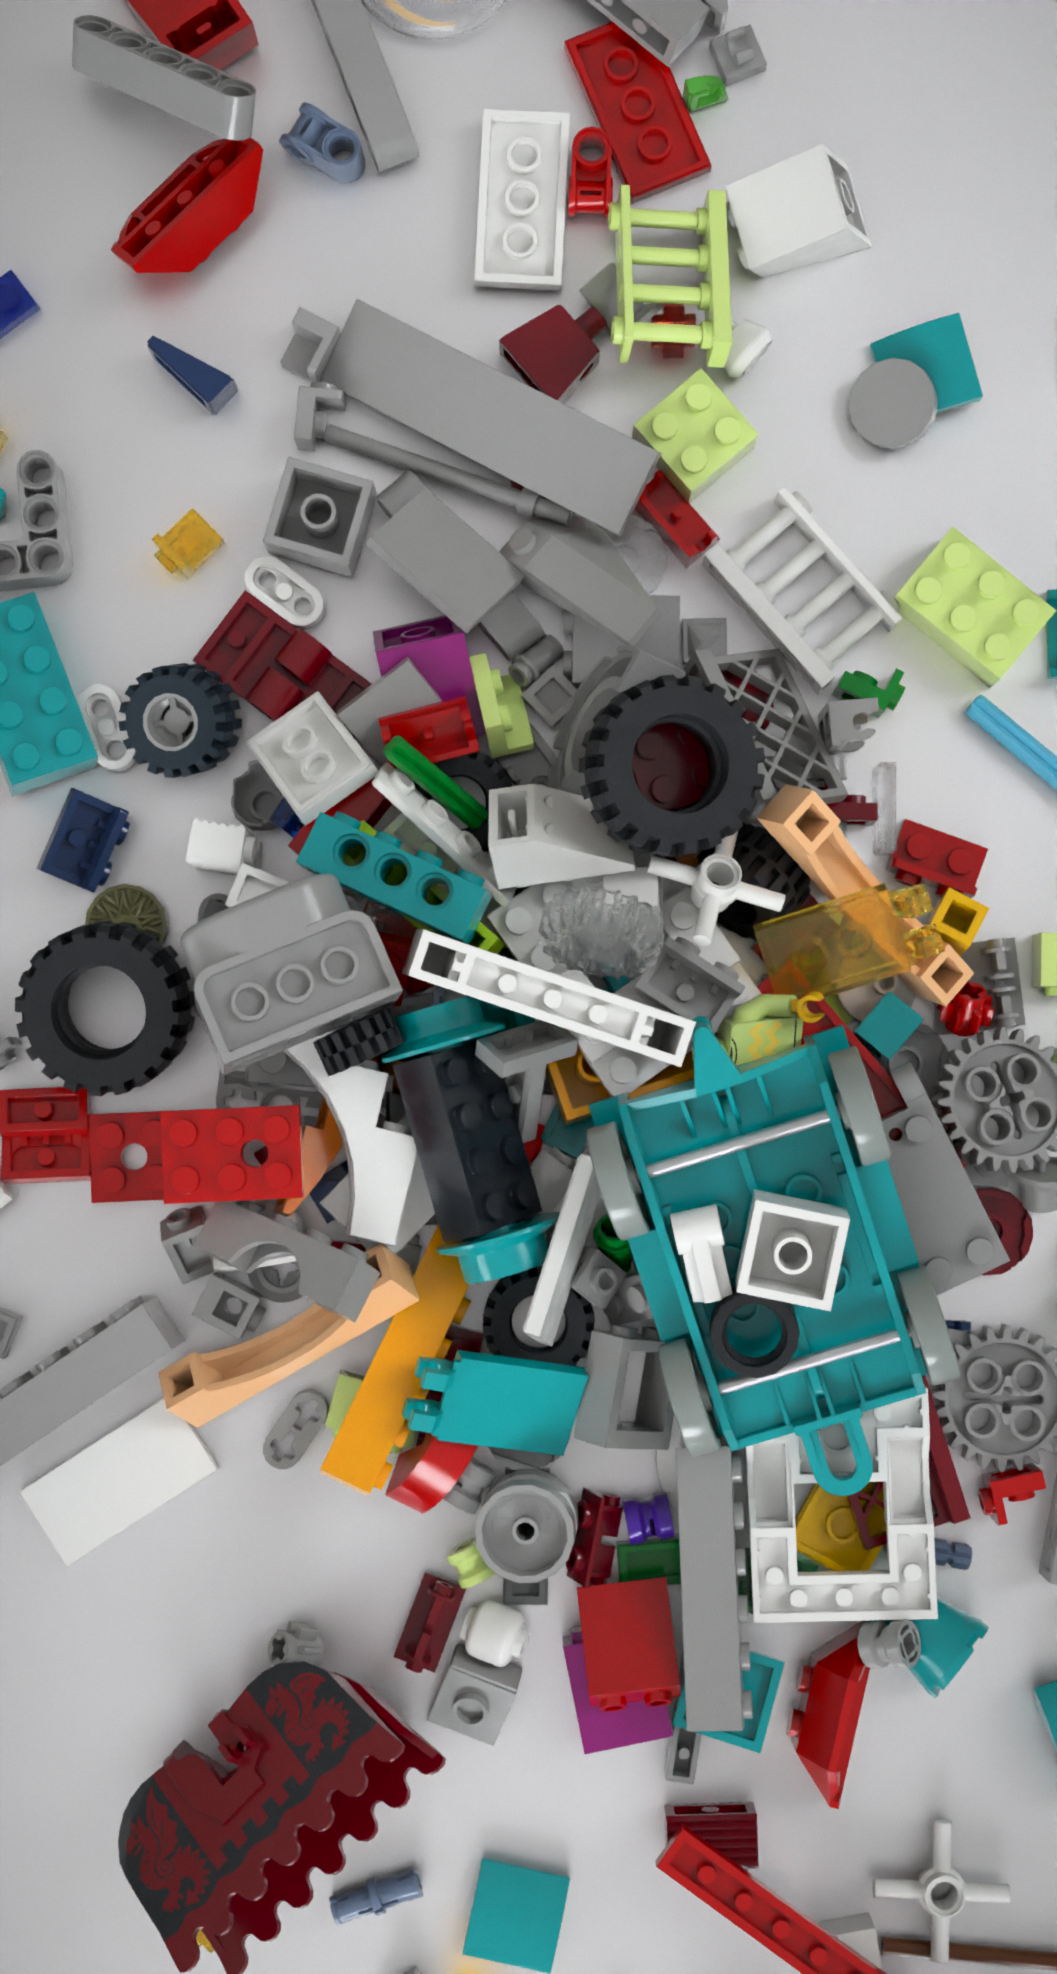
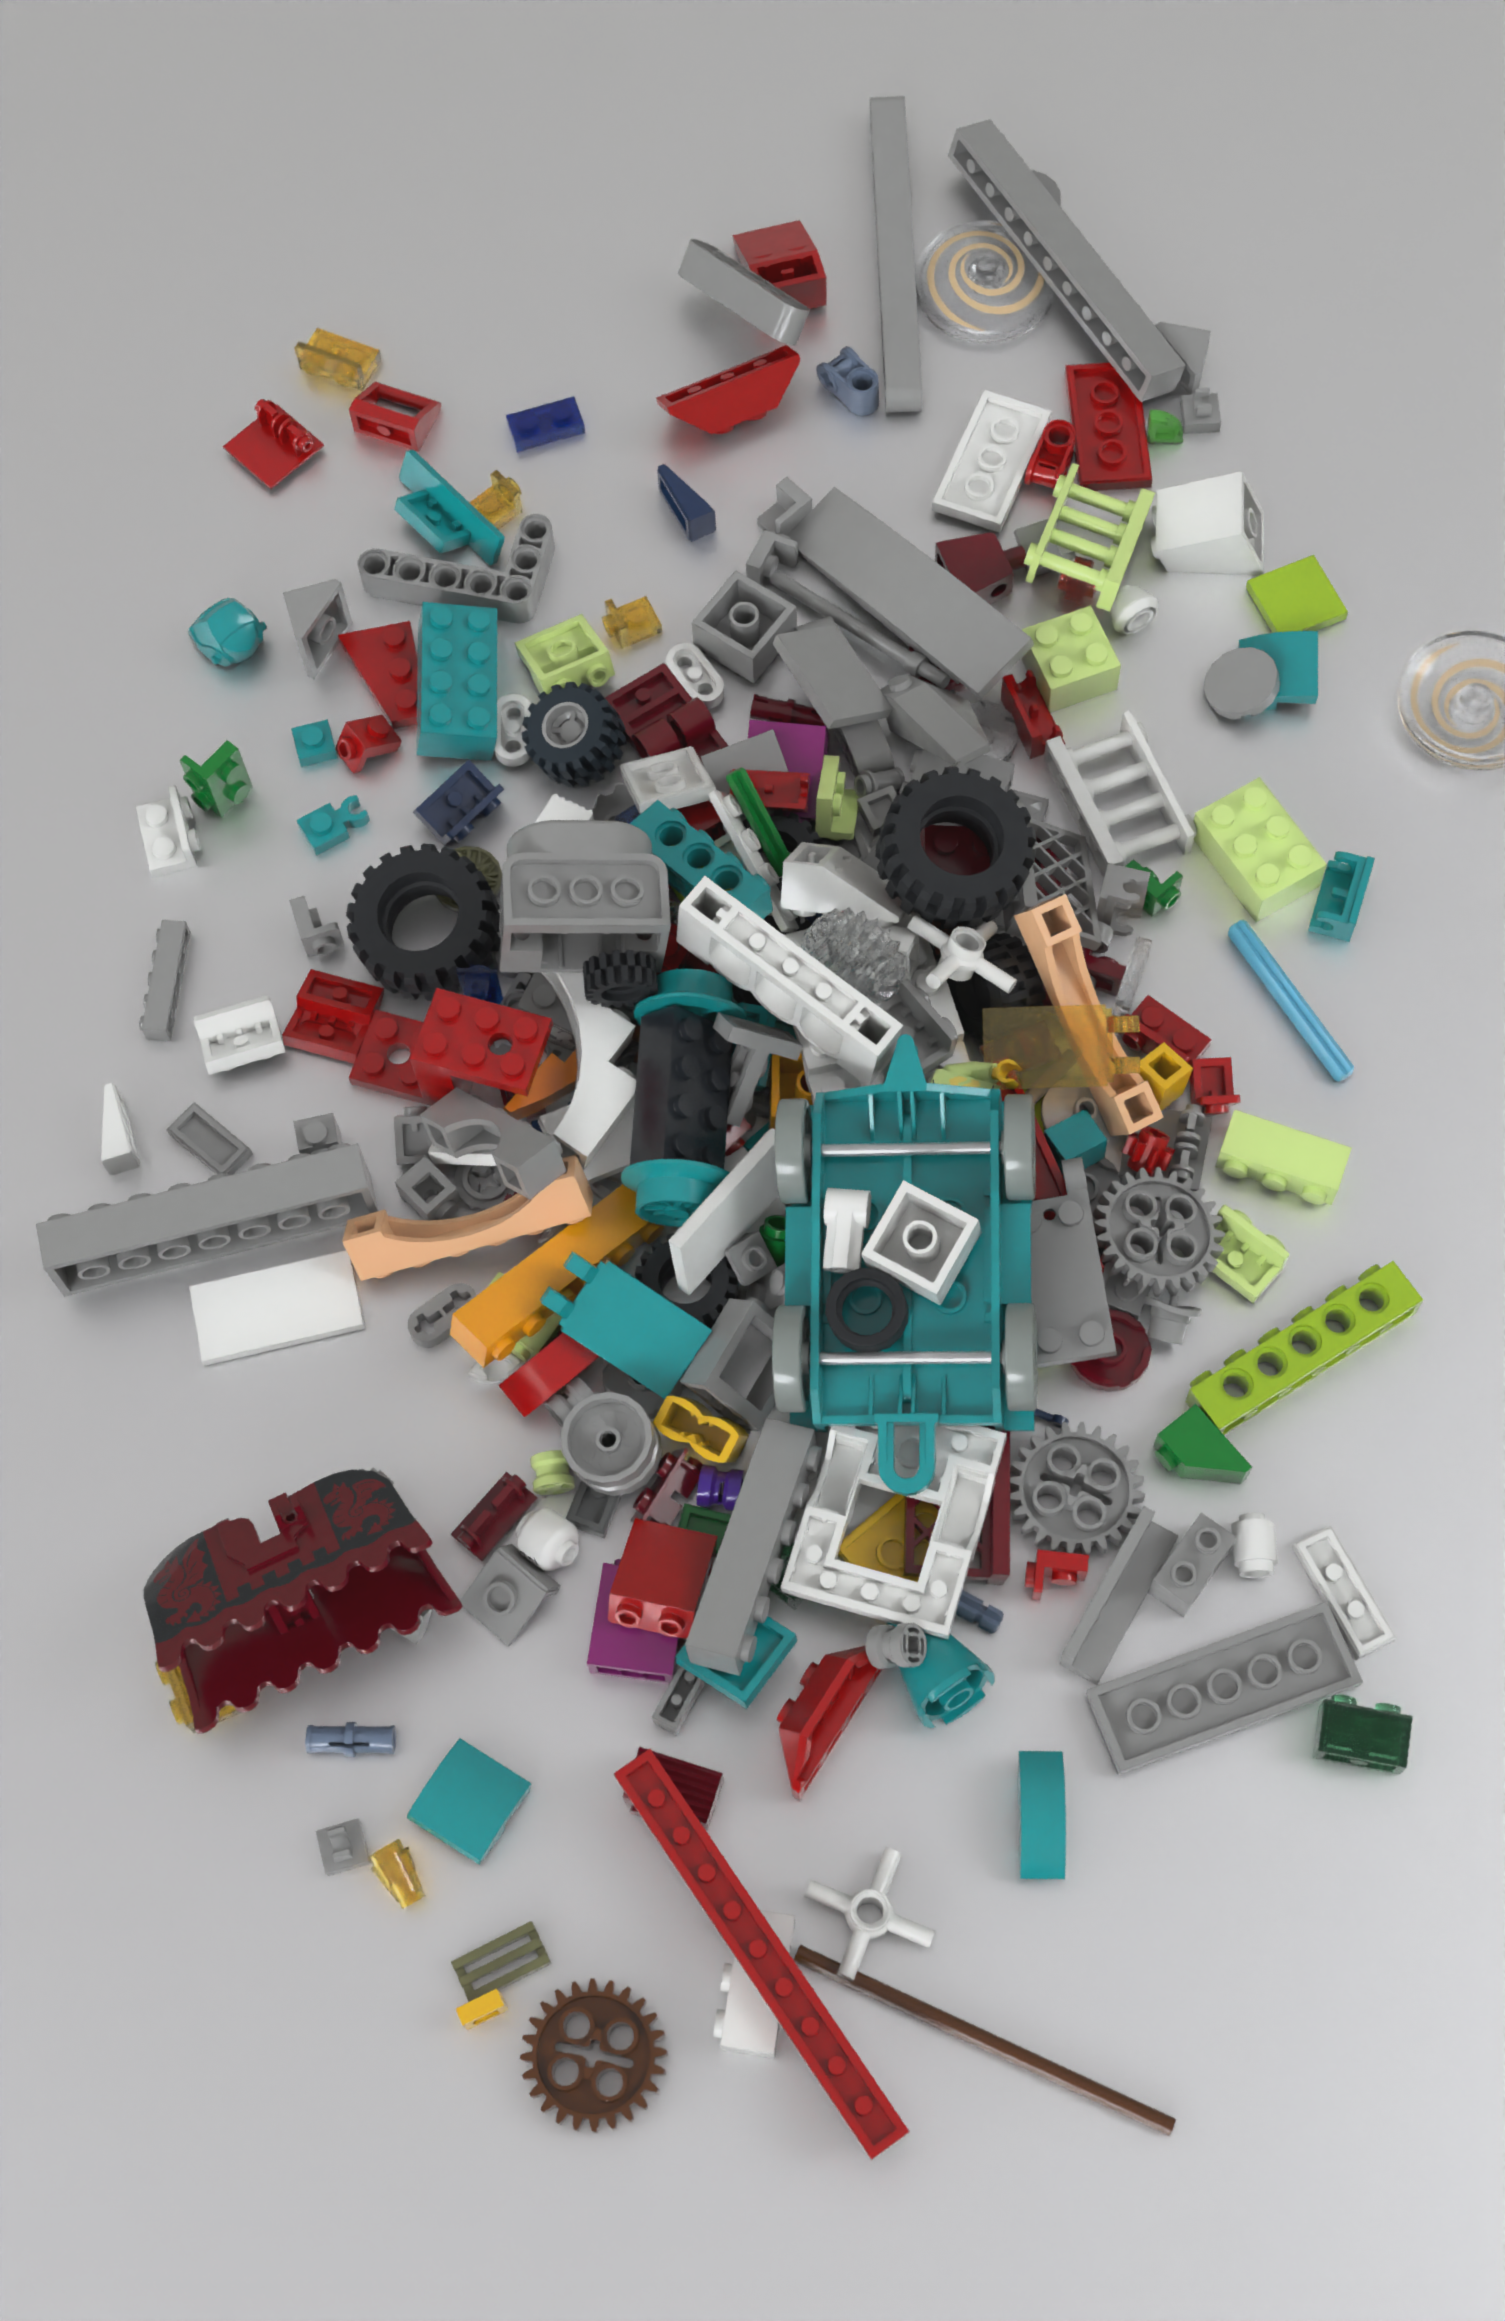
camera: 20 degrees right, 20 degrees down
none -> light grey brick [293,1113,343,1155]
none -> clear blue hinge [457,965,504,1004]
none -> yellowish green plate [515,614,615,694]
none -> yellow brick [653,1396,749,1463]
none -> dark red pin [750,694,826,726]
none -> red bracket [1189,1057,1241,1115]
none -> lime tile [1246,555,1348,633]

